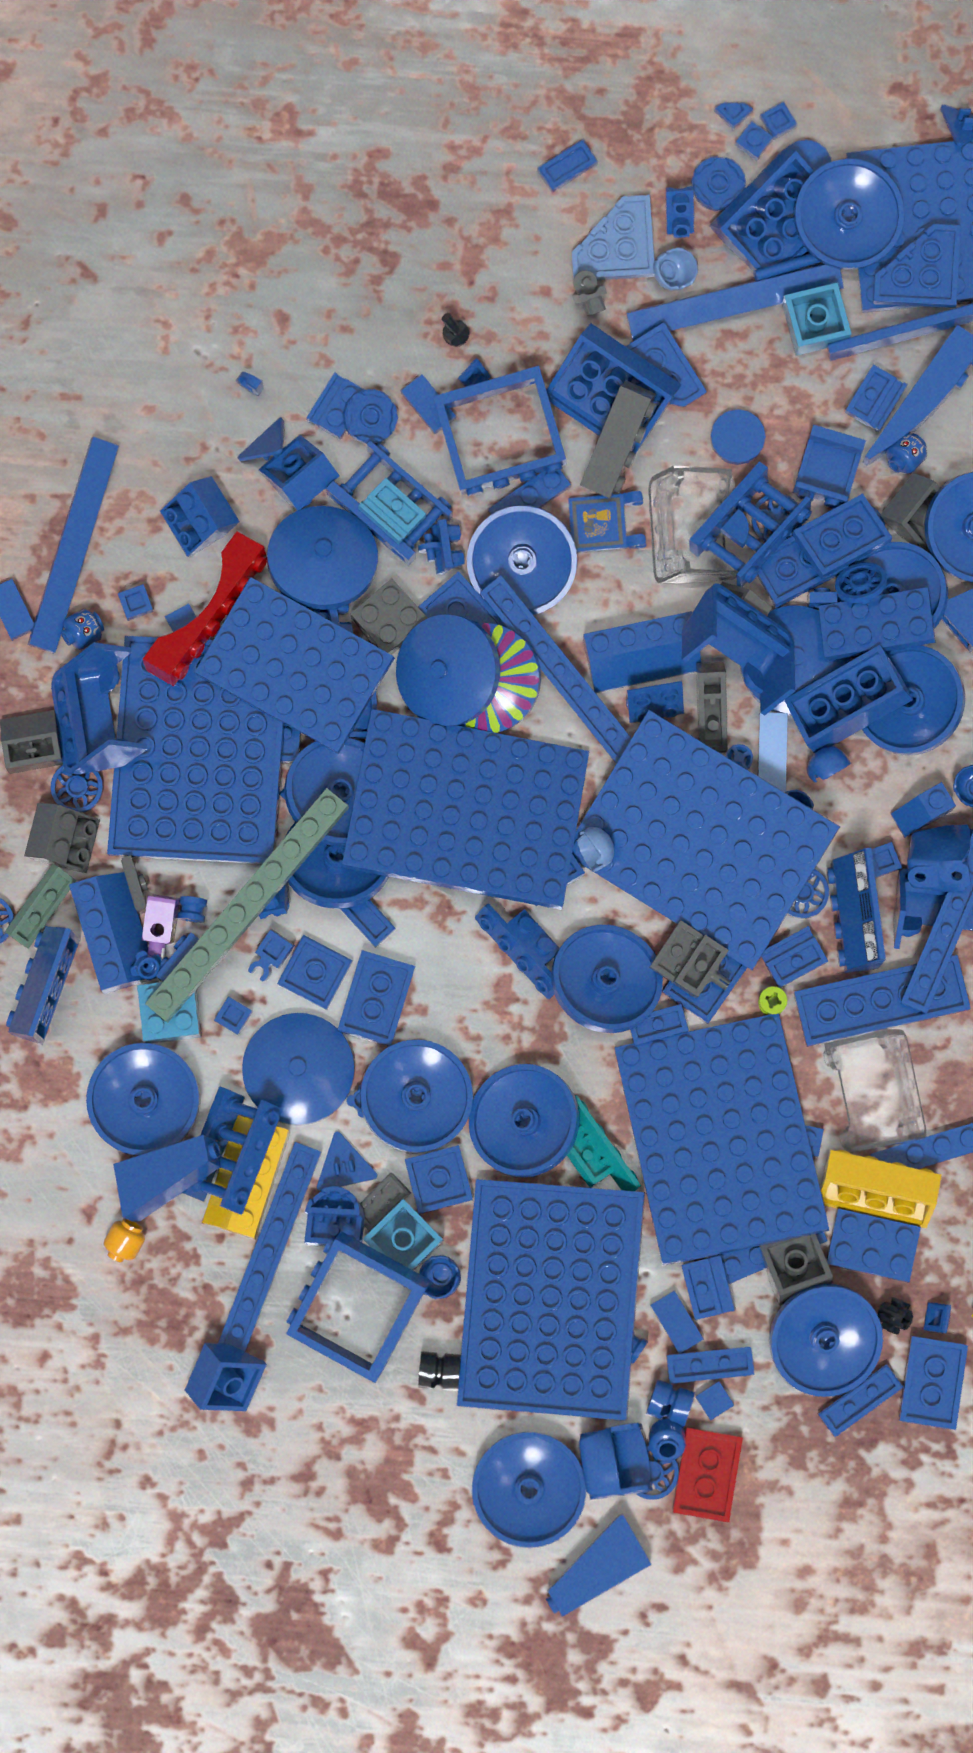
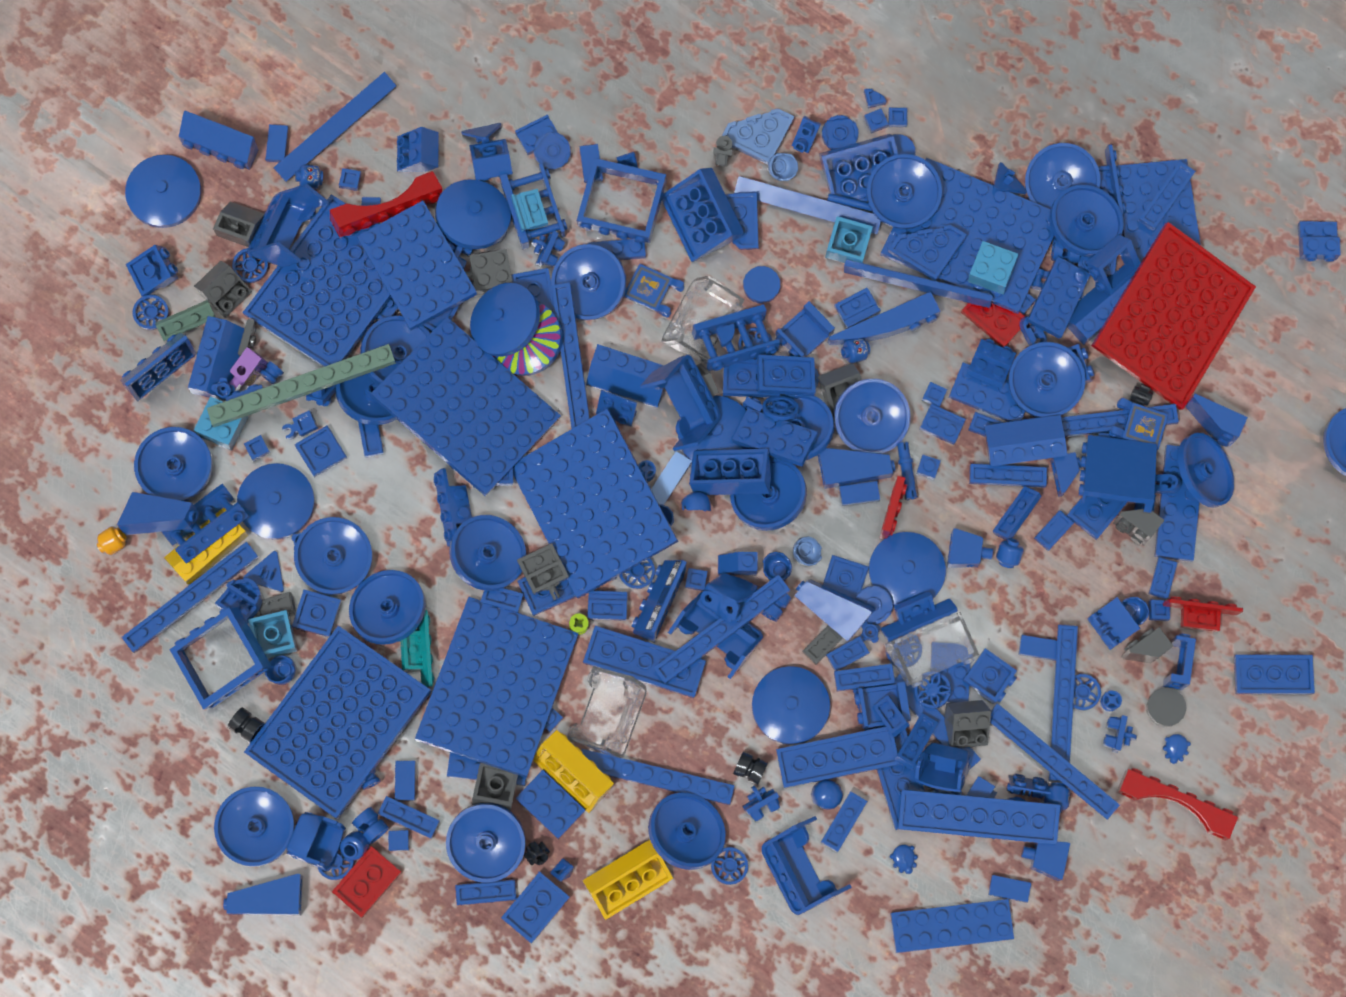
camera: 25 degrees right, 5 degrees down
blue slope [185,1343,267,1411] -> none
blue tile [236,372,264,396] -> none
blue plate [337,950,415,1047] -> none
black plate [441,313,470,347] -> none
blue tile [537,140,598,193] -> none
medium blue hair [577,827,614,872] -> none
dark grey brick [580,381,657,498] -> none
blue plate [681,1255,736,1320] -> none
dark grey slope [696,662,728,752] -> none

